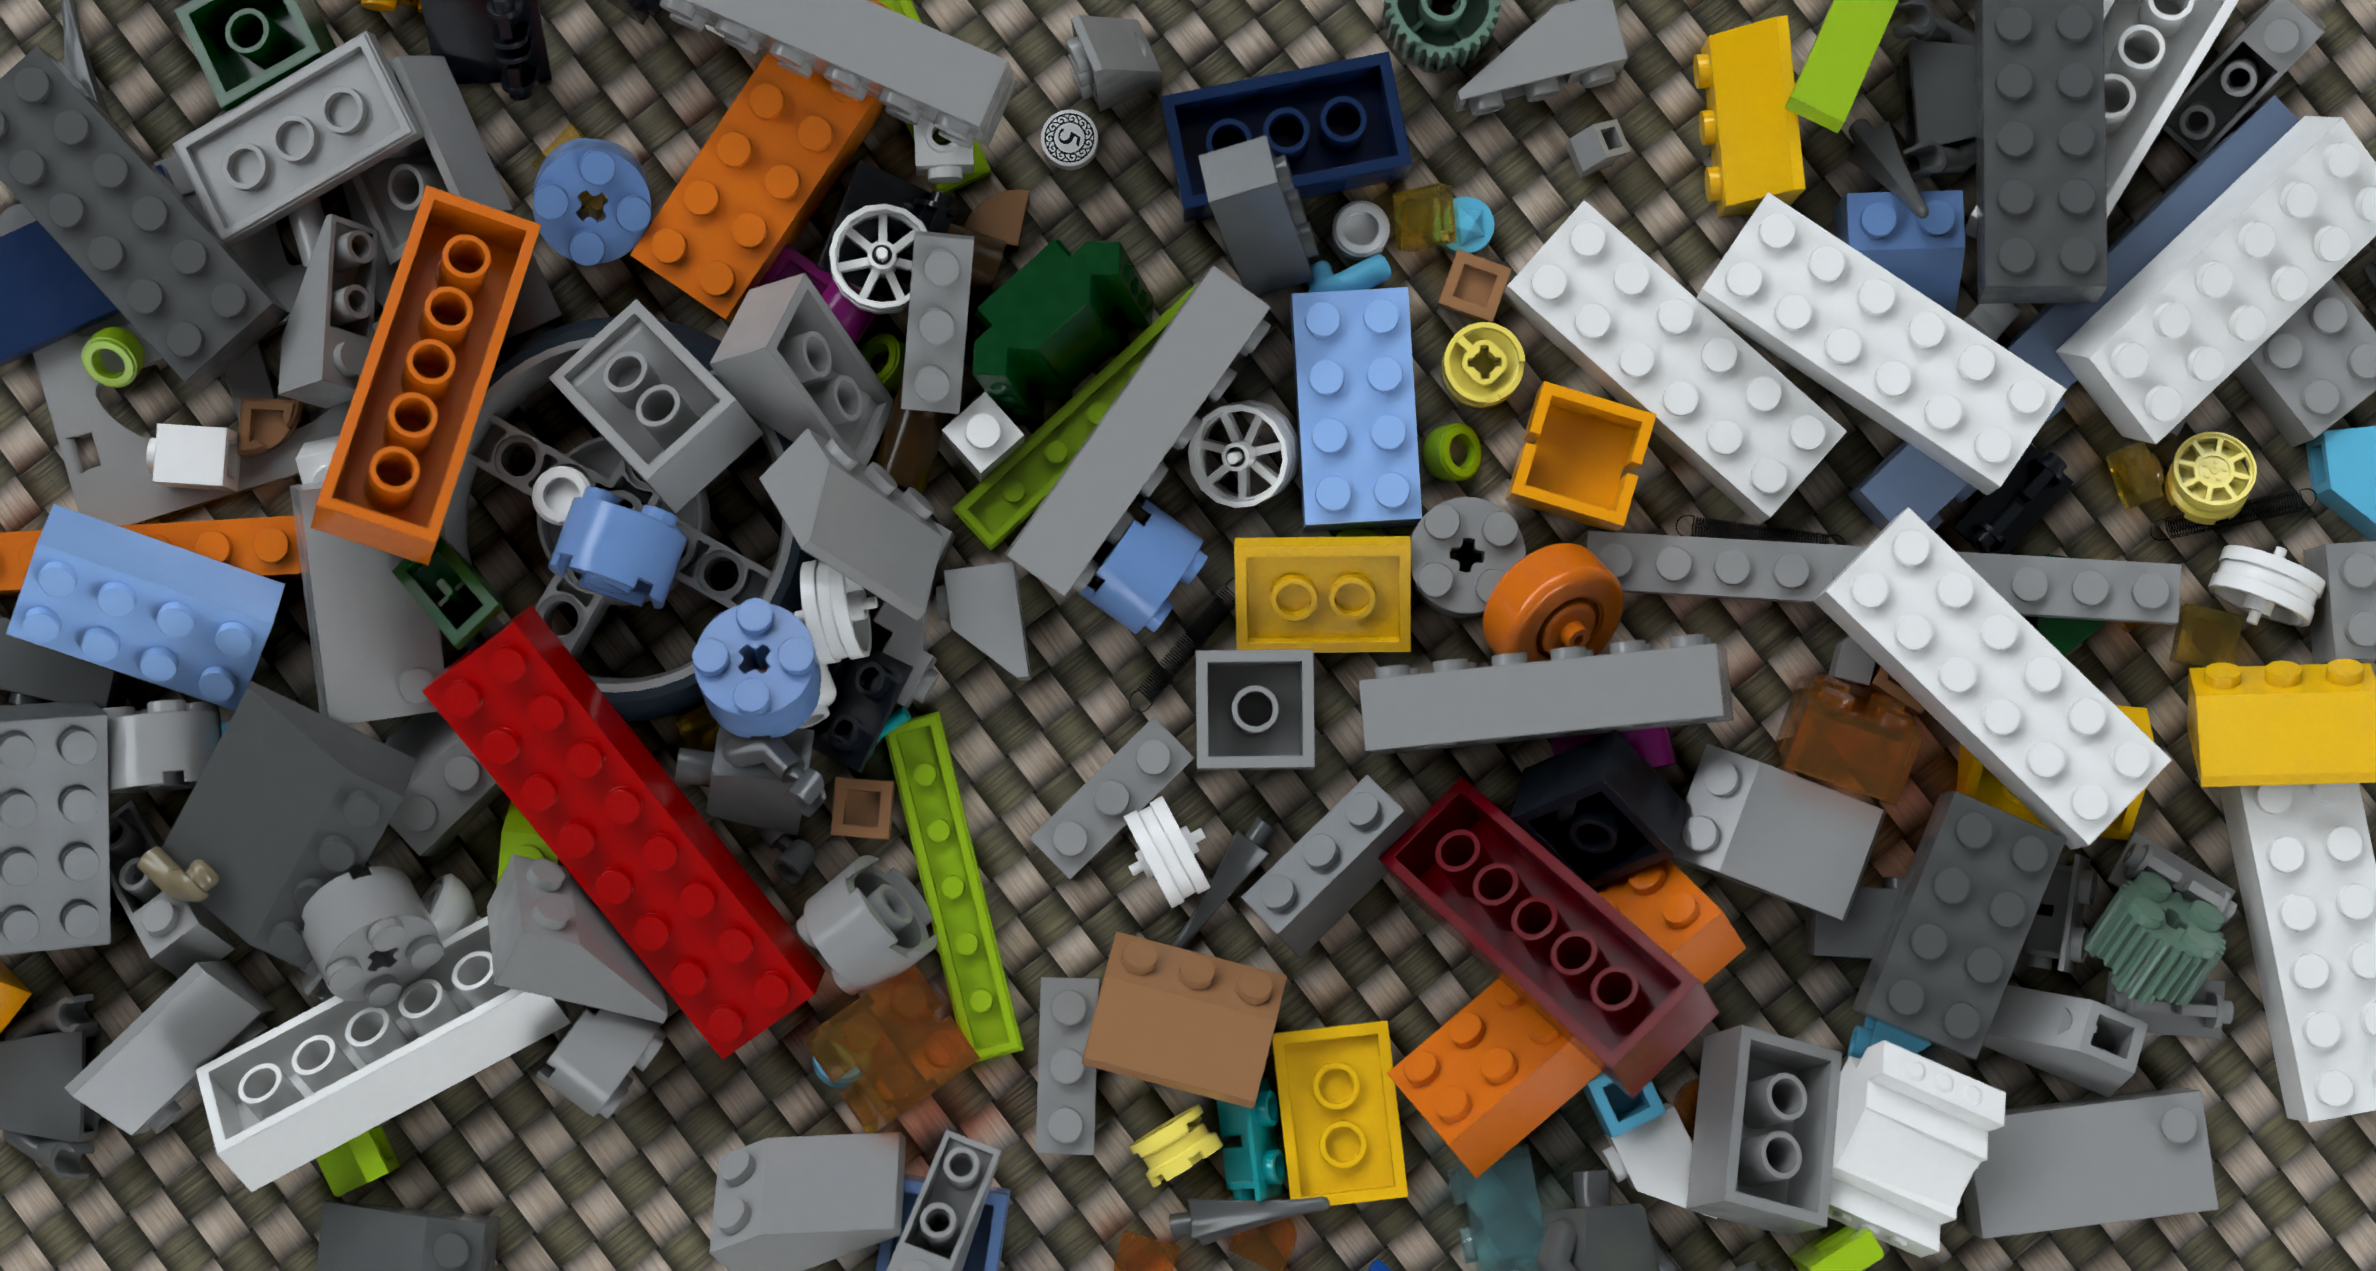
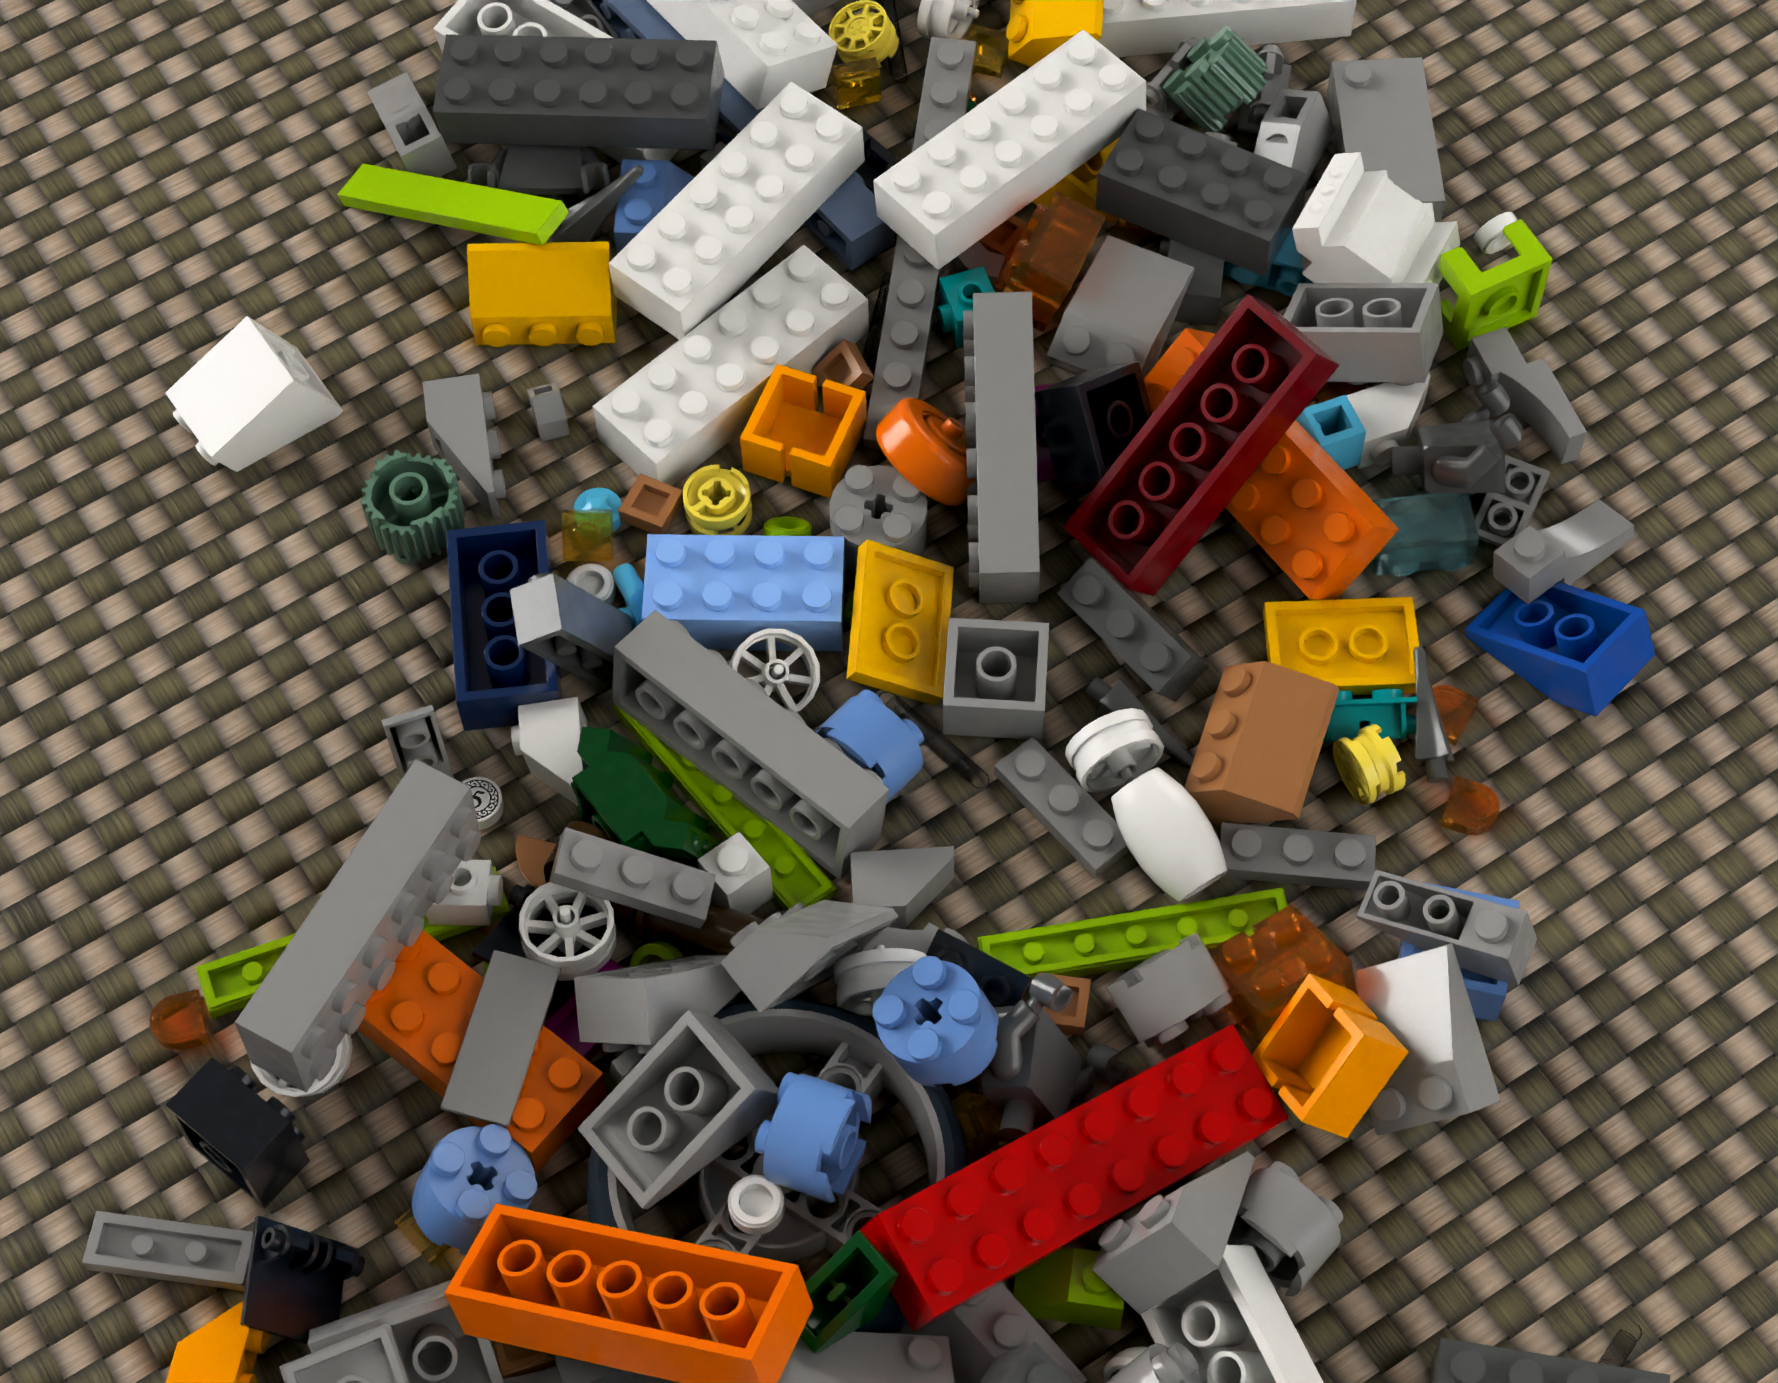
camera: 85 degrees left, 25 degrees down
none -> light grey piece [440,950,561,1128]
none -> white slope [511,697,589,805]
none -> medium nougat plate [812,339,874,390]
none -> teal brick [936,266,995,349]
none -> white piece [1111,767,1227,903]
none -> light orange piece [1252,973,1409,1138]

